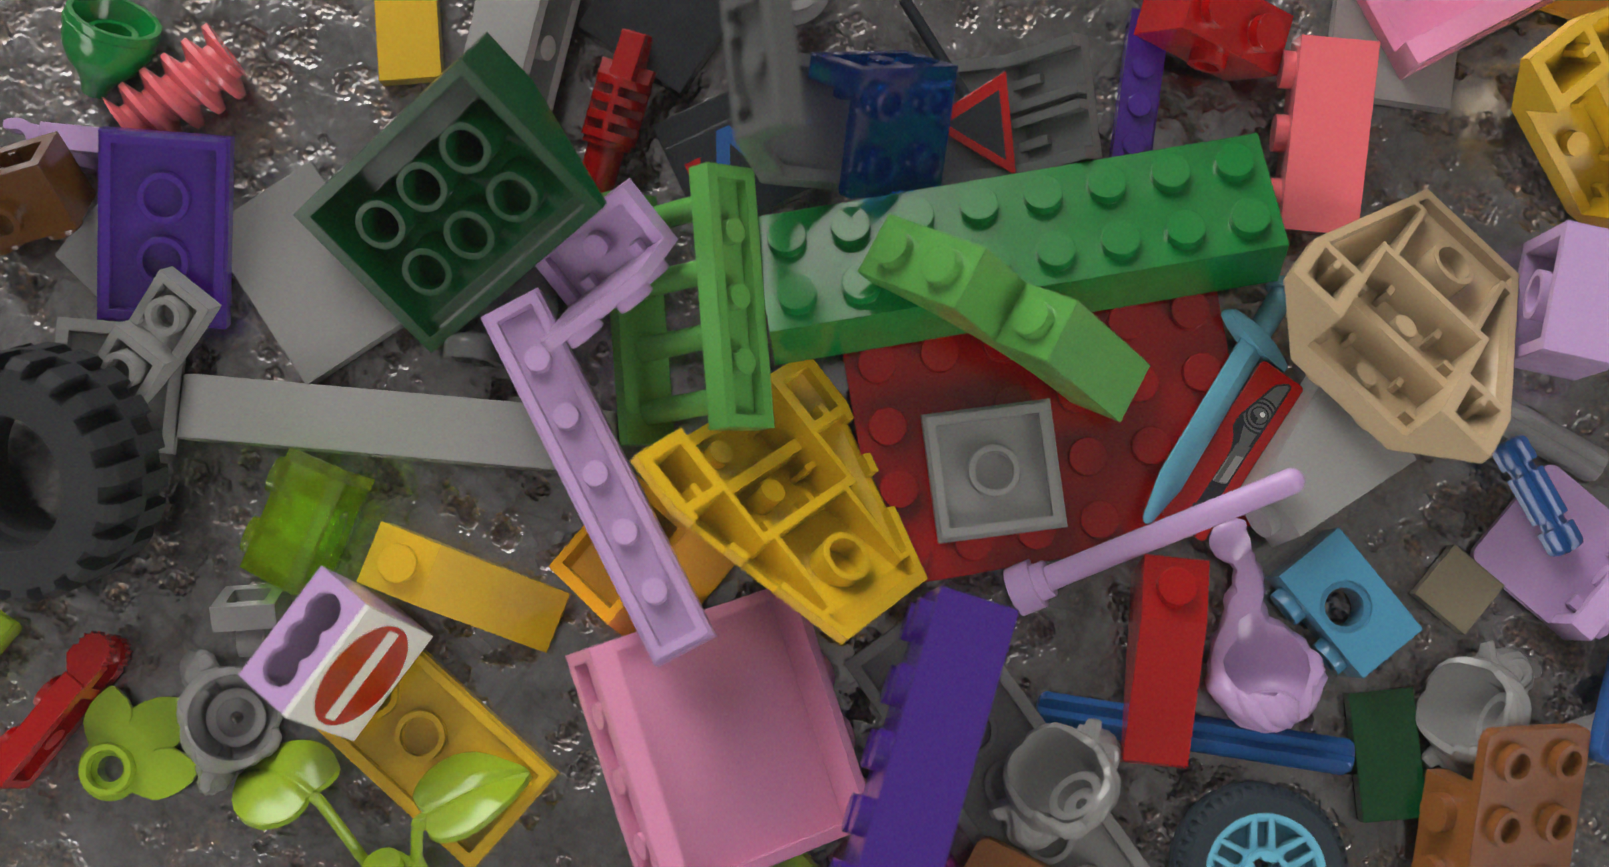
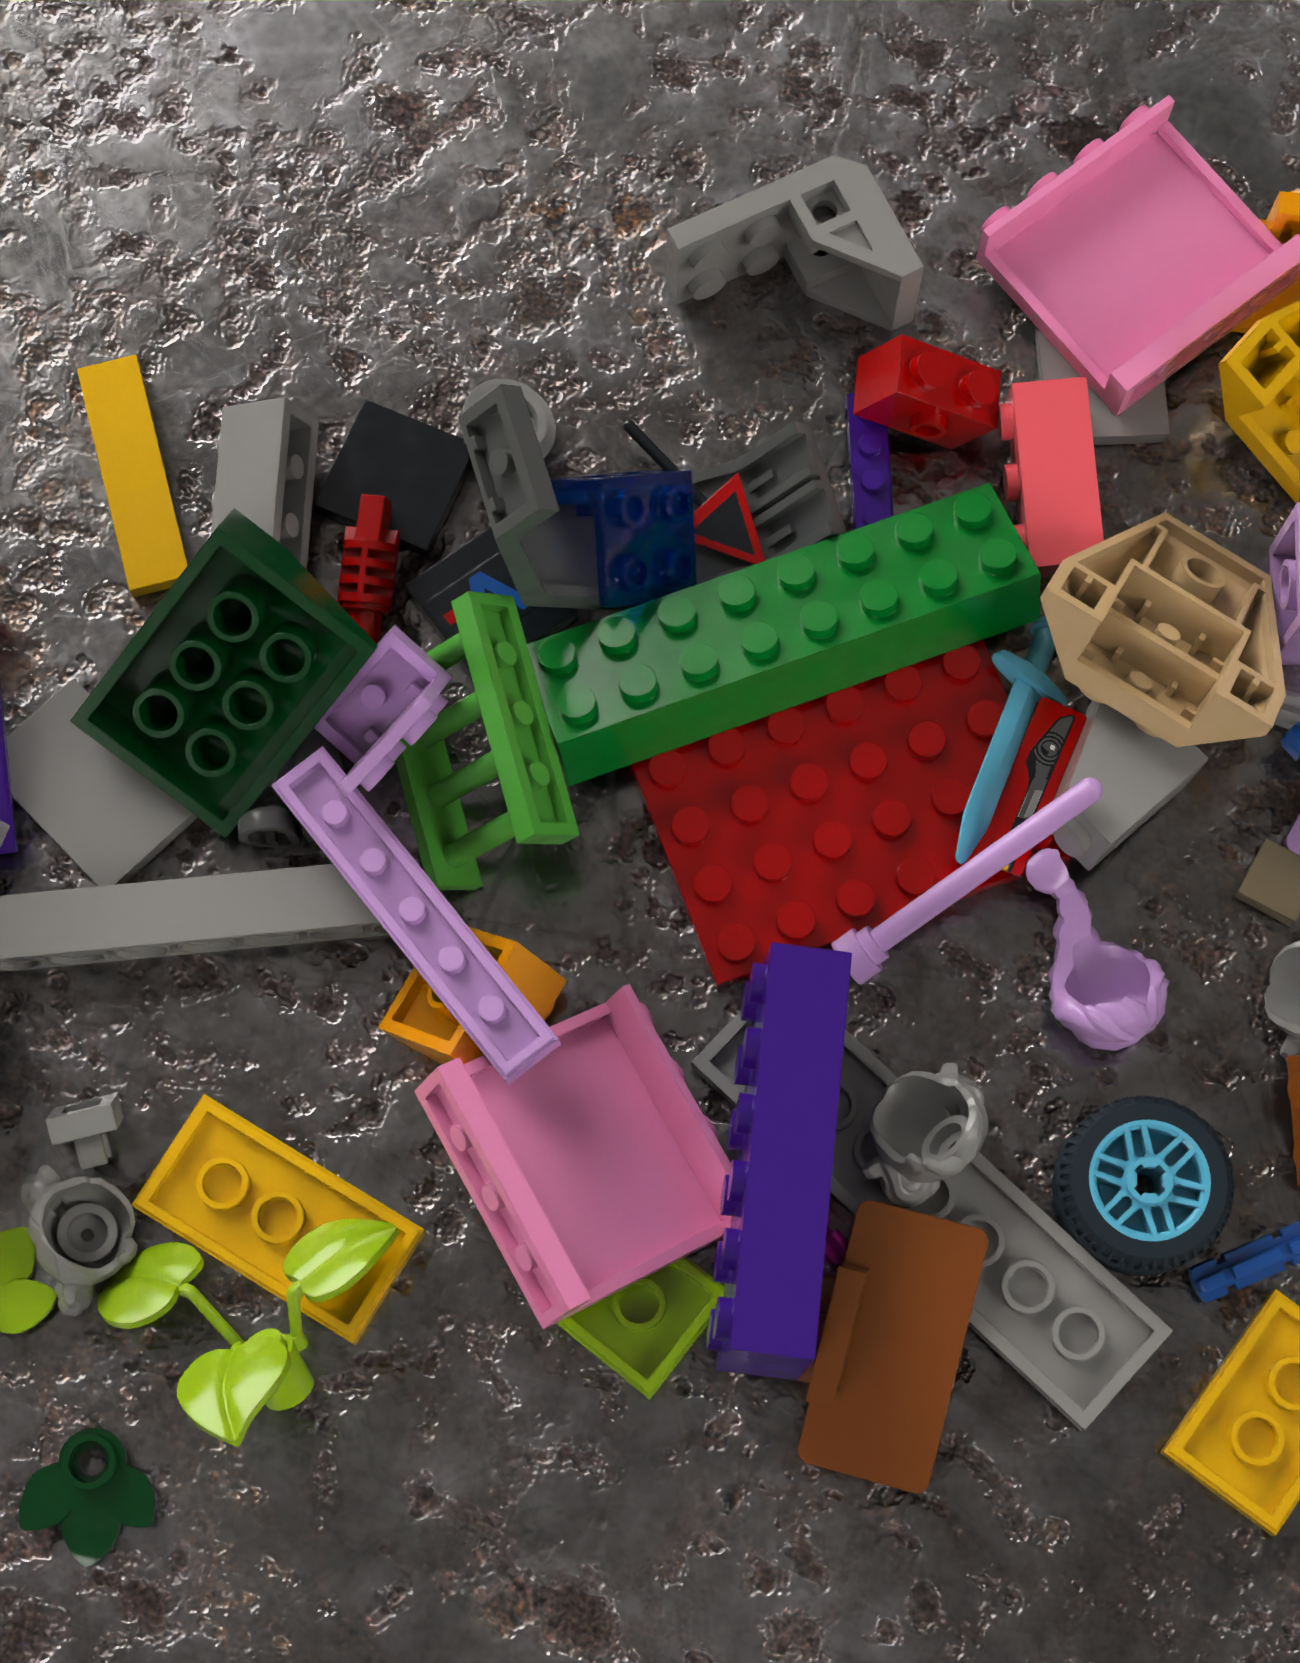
camera: 15 degrees left, 10 degrees down
piece [238,566,433,741] -> none
clear neon green slope [239,447,375,595] -> none
yellow slope [356,521,571,653] -> none
yellow wedge [630,359,928,645] -> none
bright green arch [857,214,1150,422] -> none
light grey tile [921,398,1068,544] -> none
blue axle [1036,691,1355,775] -> none
red slope [1120,554,1210,769] -> none
dark azure brick [1265,527,1423,679] -> none
dark green tile [1343,687,1424,823] -> none

